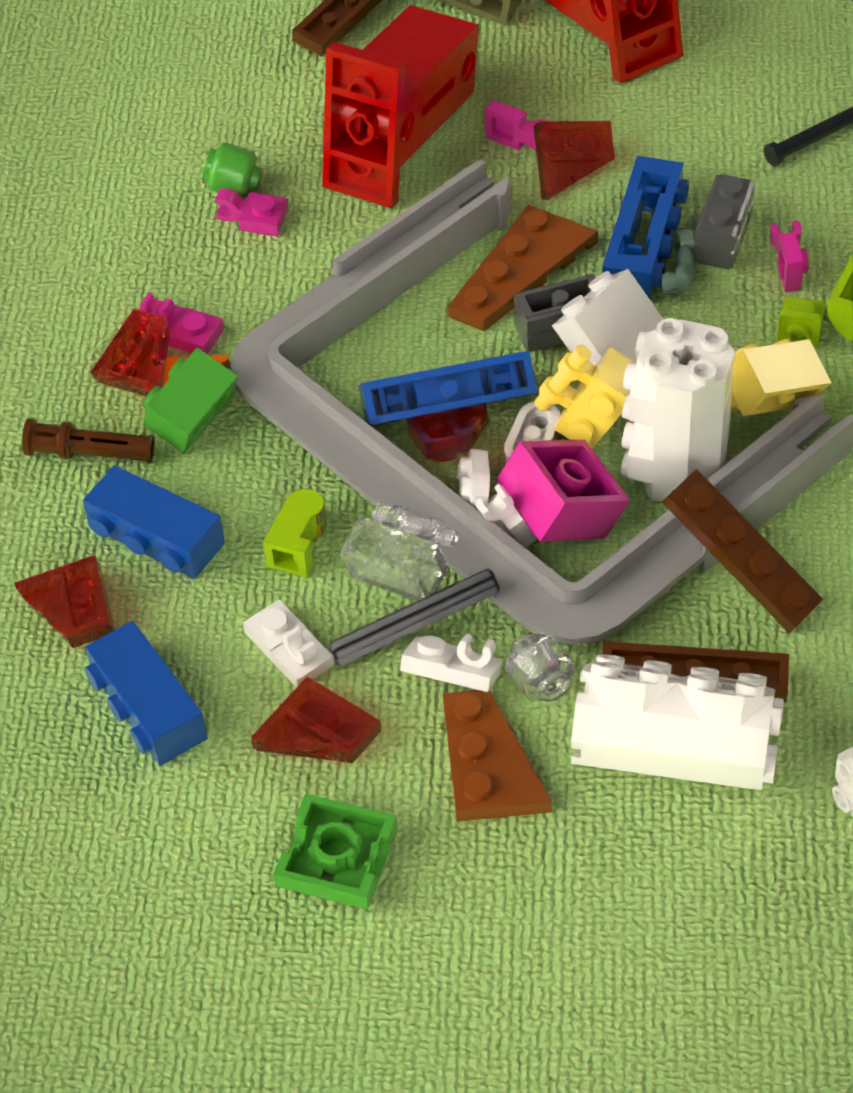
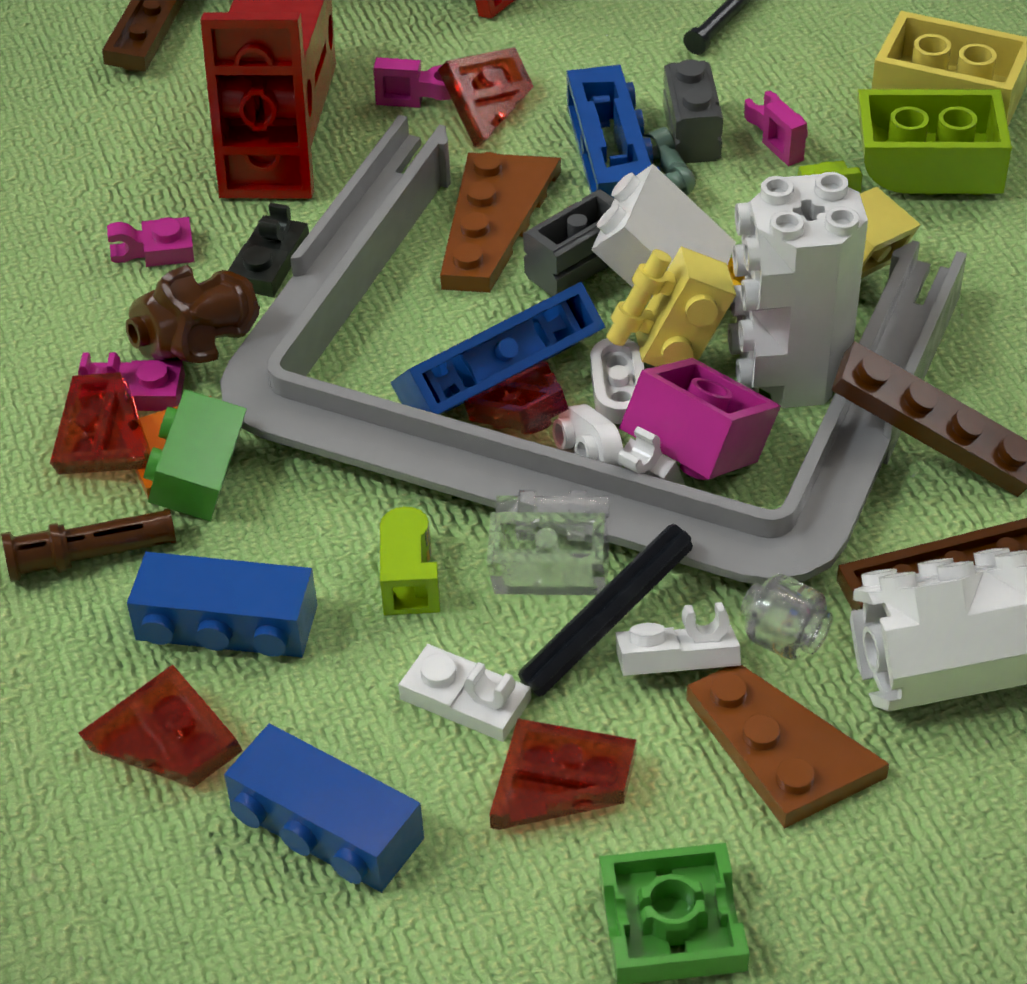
camera: 25 degrees left, 5 degrees down
bright green head [202,143,262,198] -> none
none -> reddish brown head [126,264,260,363]
none -> pearl dark grey plate [228,202,309,297]

